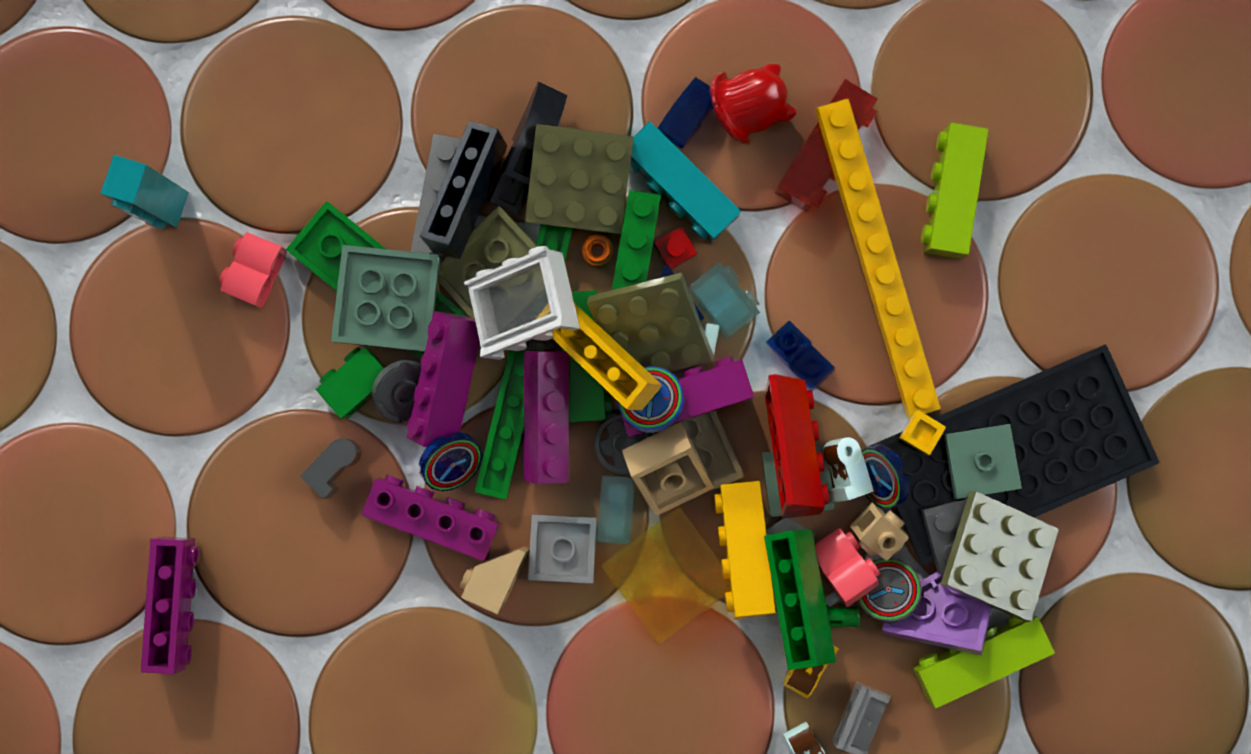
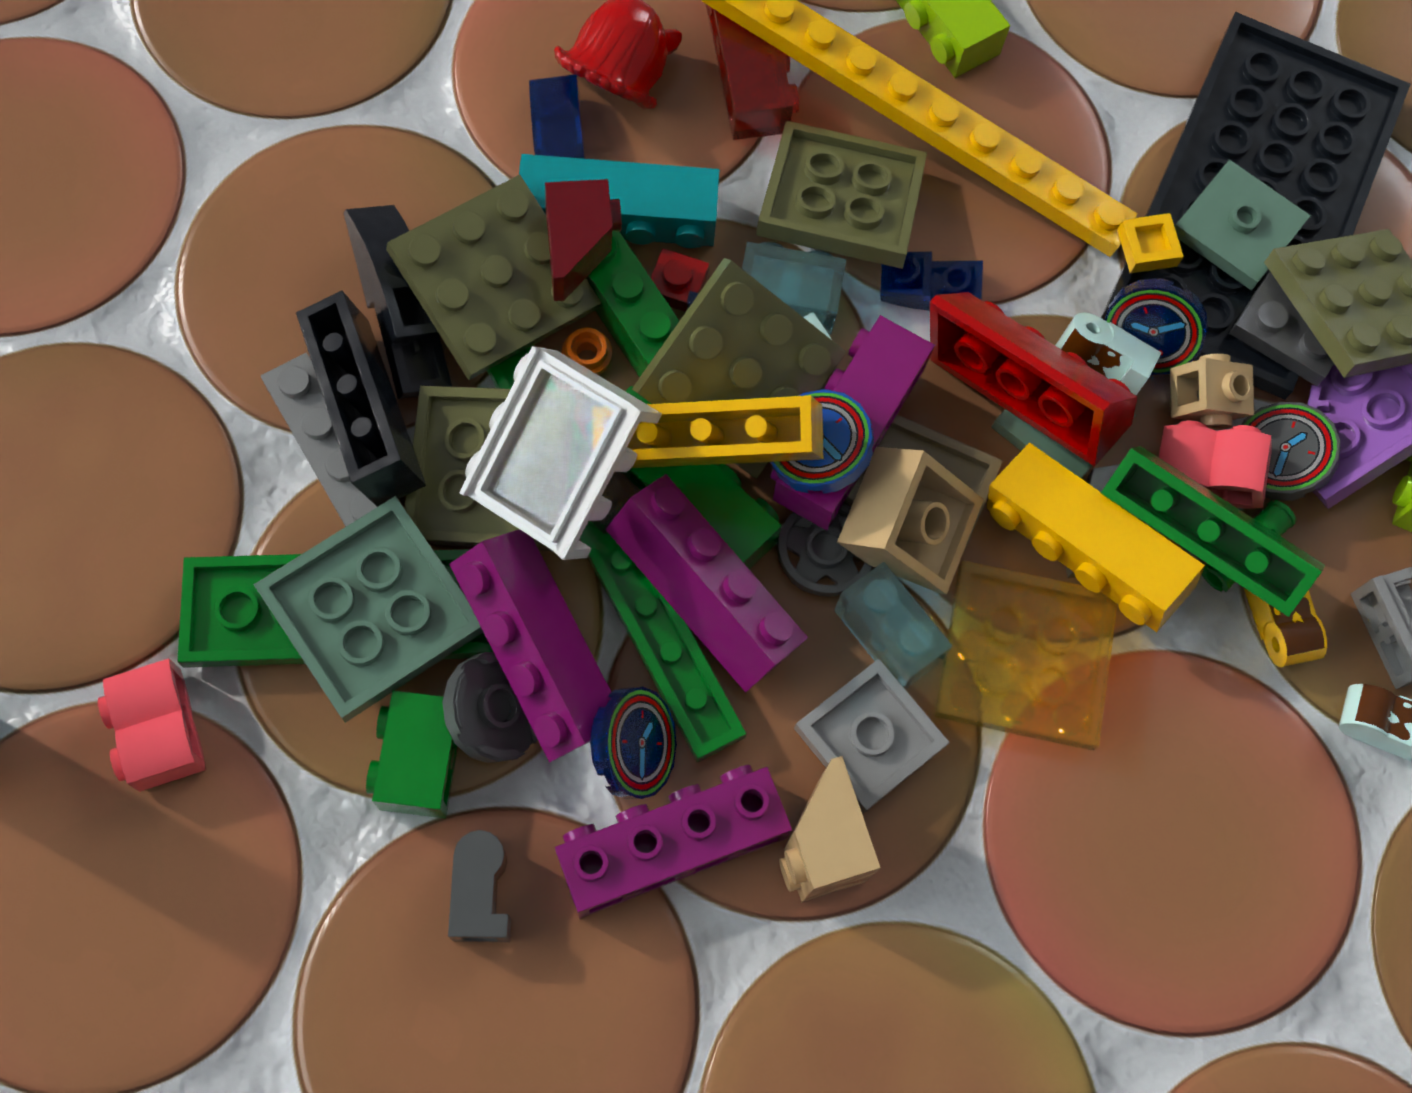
camera: 50 degrees left, 15 degrees down
none -> dark red slope [545,179,622,301]
none -> olive plate [756,121,927,269]

